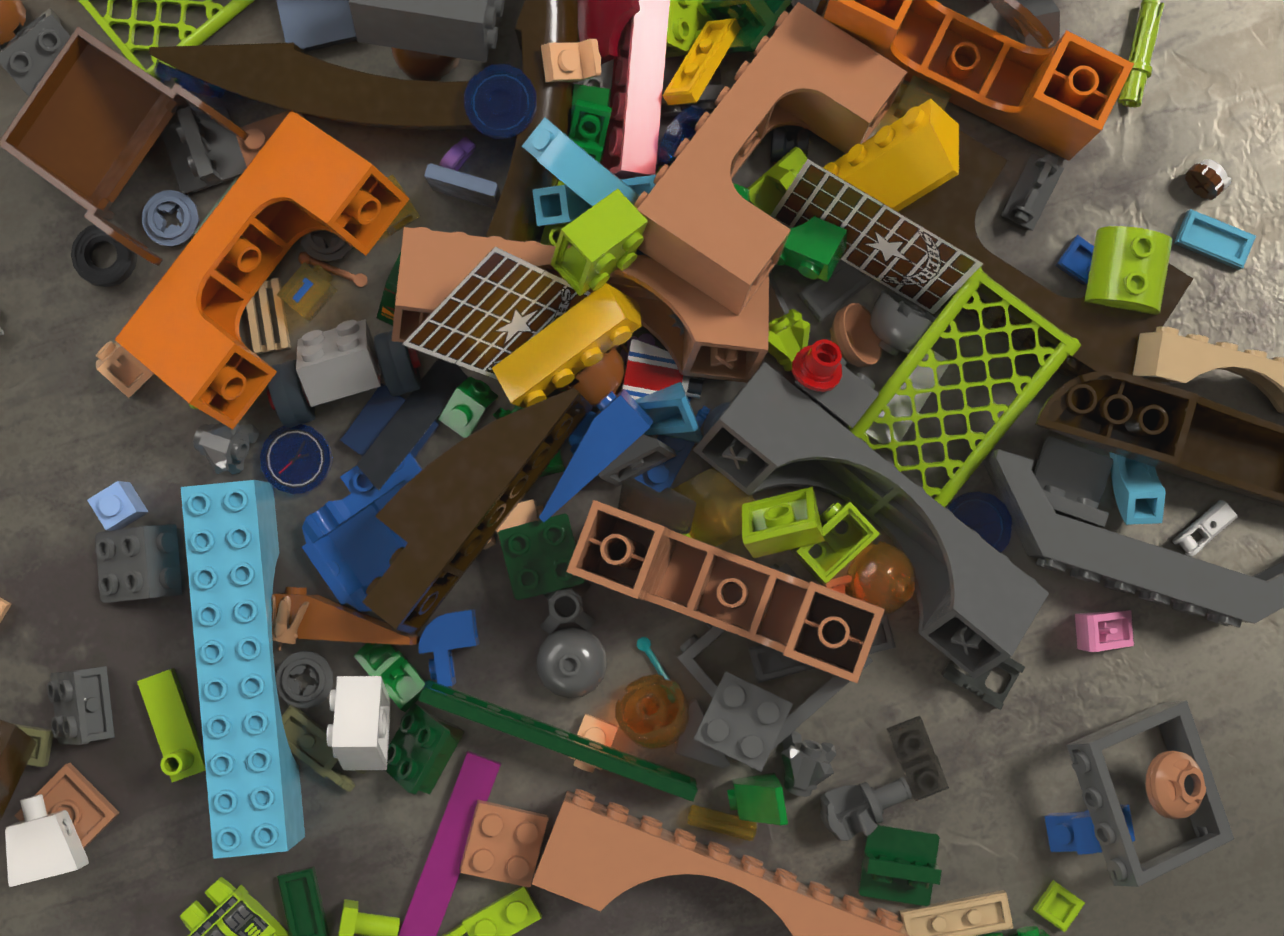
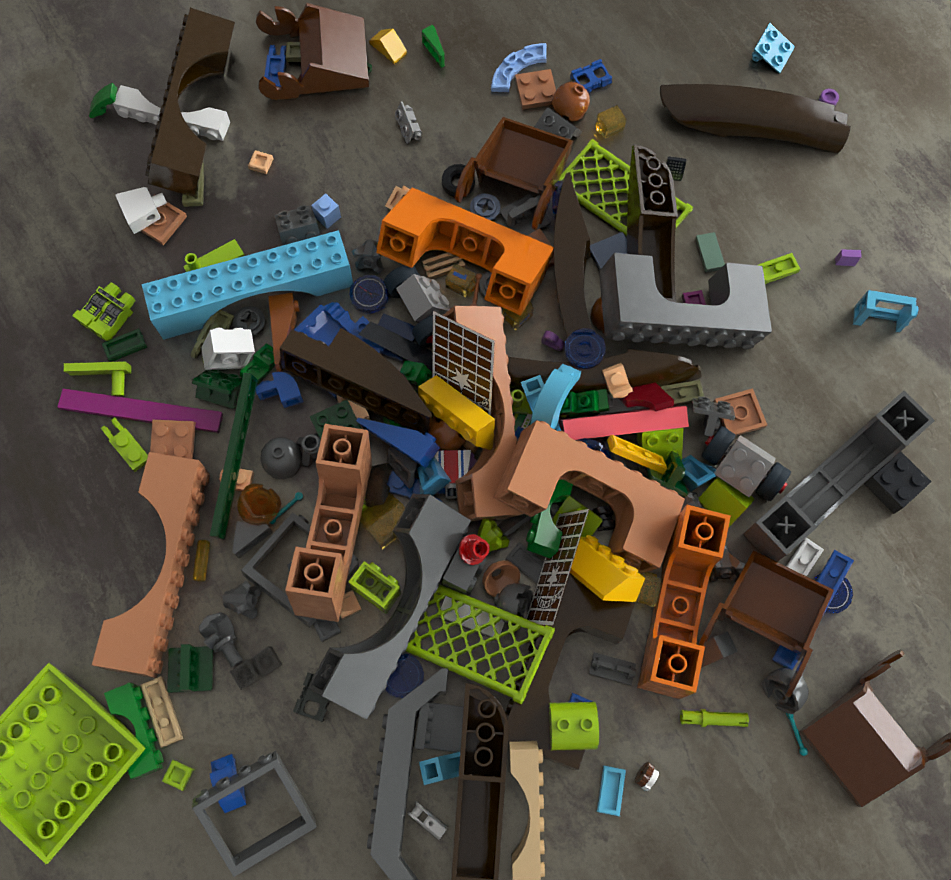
camera: 70 degrees right, 15 degrees down
dark grey bracket [47,666,115,745] -> none
medium nougat piece [272,595,309,651] -> none
sand blue tile [424,163,501,209] -> none
lime piece [551,188,648,296] -> none
dark grey brick [694,671,793,772] -> none
green slope [727,773,788,825] -> none
lime slope [742,487,825,558] -> none
clear orange cylinder [845,541,915,615] -> none
bright pink slope [1075,610,1134,652] -> none
nougat piece [1145,751,1206,819] -> none

